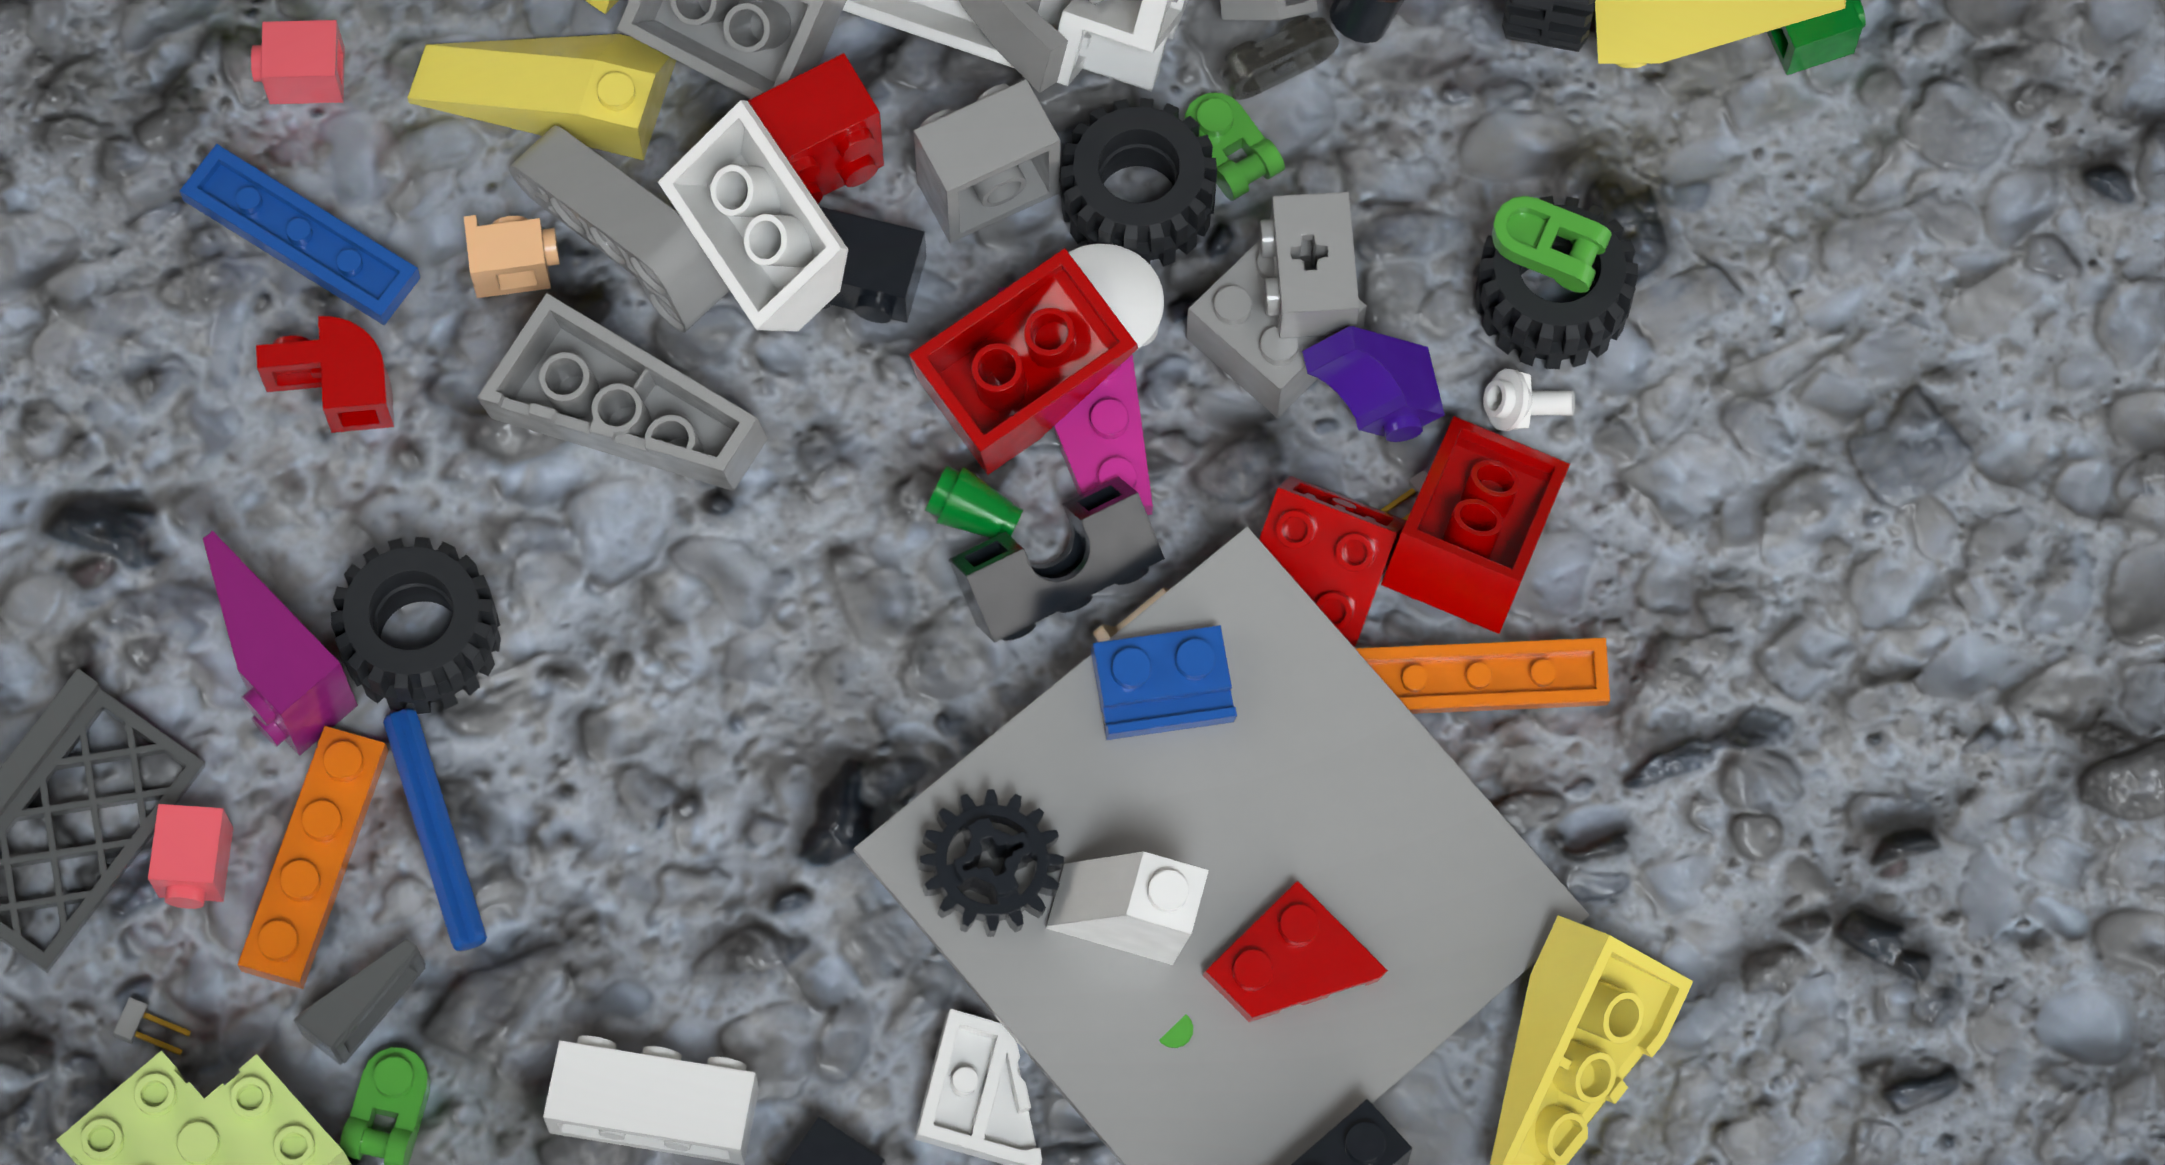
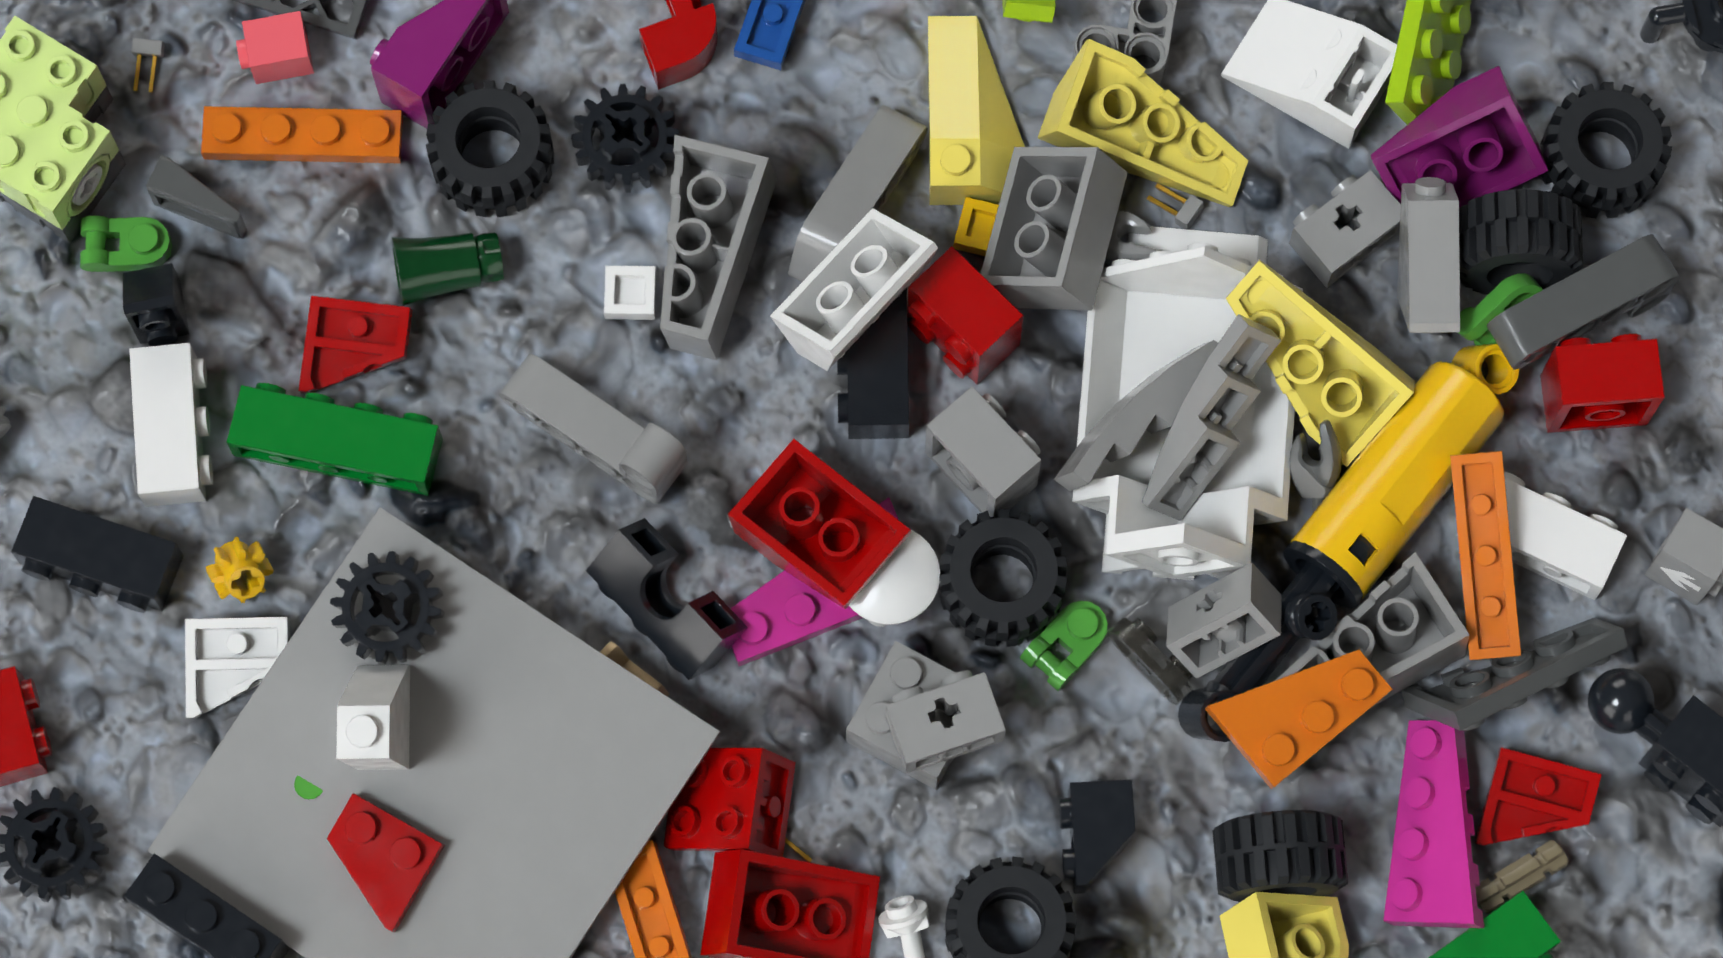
camera: 75 degrees right, 5 degrees up
blue axle [383,708,487,951] -> none
light nougat brick [464,215,560,298] -> none
green cone [925,465,1024,538] -> none
blue plate [1090,625,1237,740] -> none
dark purple arch [1302,326,1445,442] -> none
bright green plate [1492,196,1612,293] -> none
none -> black slope [123,263,190,346]
none -> yellow gear [206,537,274,603]
none -> green brick [226,383,443,496]
none -> red wing [298,296,413,394]
none -> dark green plant [391,233,504,306]
none -> light grey beam [499,354,688,504]
none -> black gear [571,84,679,193]
none -> white plate [604,265,656,320]
none -> yellow plate [953,197,999,256]
none -> black slope [1059,780,1136,894]

